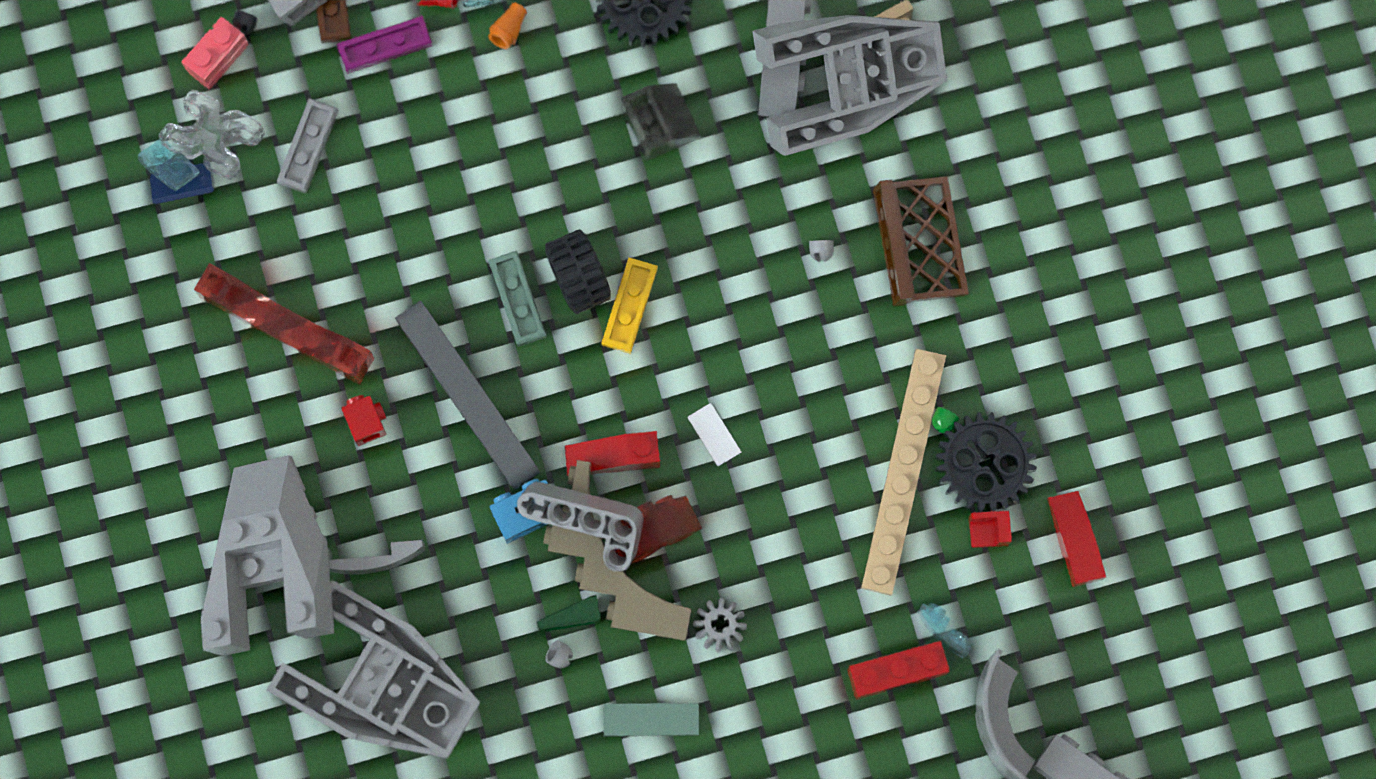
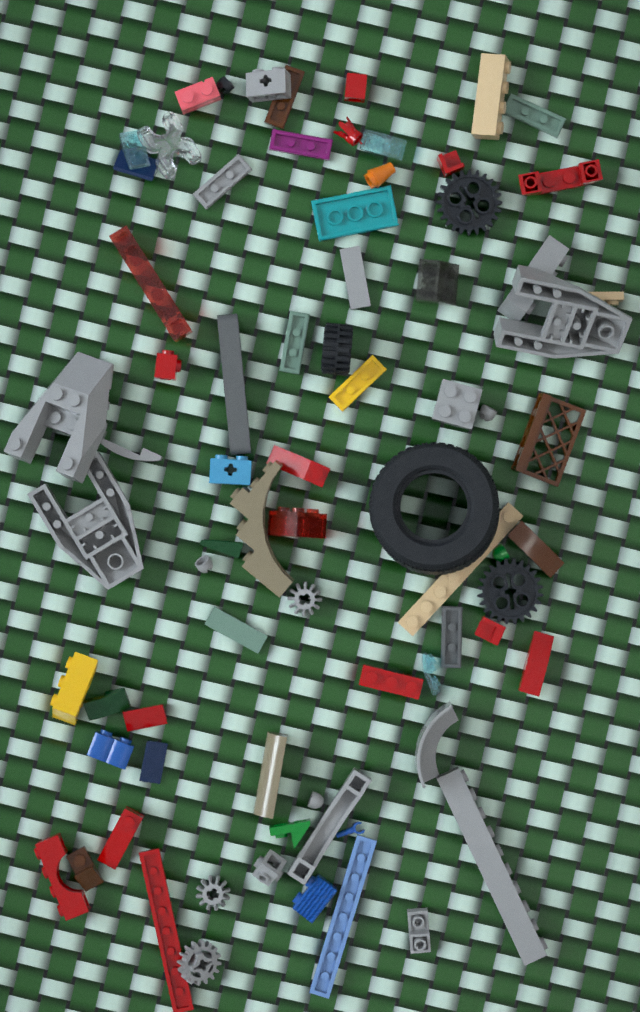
camera: 35 degrees right, 10 degrees up
light grey beam [517,482,643,572] -> none
white sticker [687,403,741,466] -> none
none -> teal tile [311,185,399,242]
none -> light grey tile [340,246,371,310]
none -> black tyre [369,442,499,575]
none -> light grey brick [431,379,483,431]
none -> dark grey tile [440,606,463,668]
none -> reddish brown slope [506,521,564,578]

